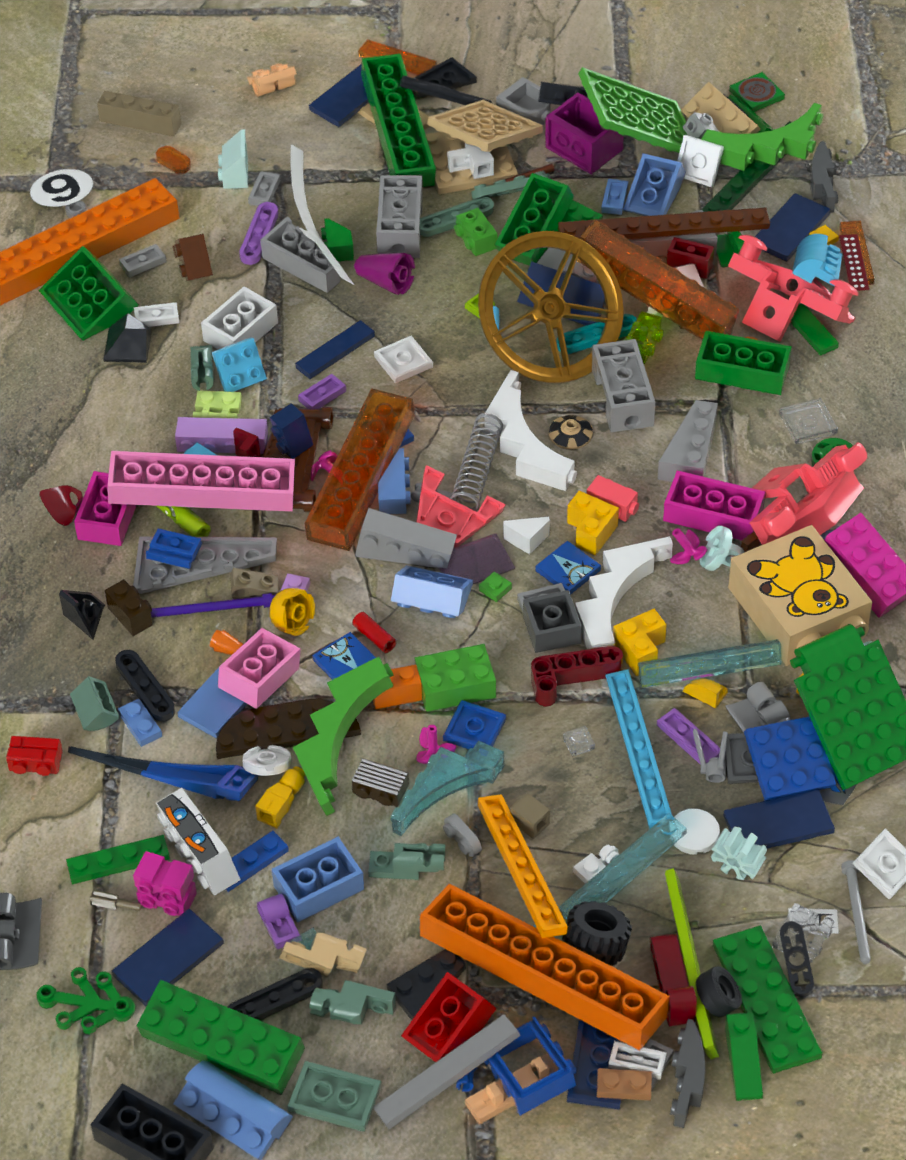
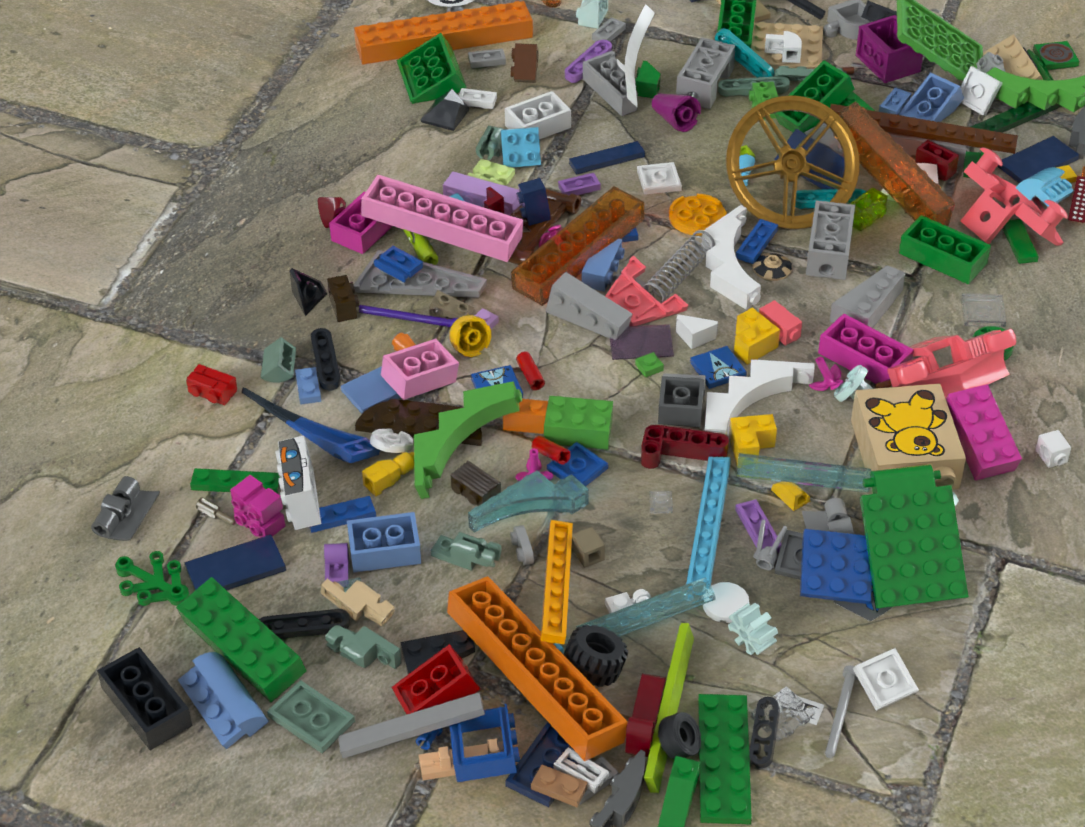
camera: 20 degrees right, 5 degrees down
slope [391,565,473,618] -> none
tan plate [427,100,543,152] -> none
dark blue tile [723,789,835,849] -> none
none -> red piece [532,436,570,465]
none -> light orange tile [669,193,727,236]
none -> teal plate [715,28,775,78]
none -> blue plate [736,219,778,264]

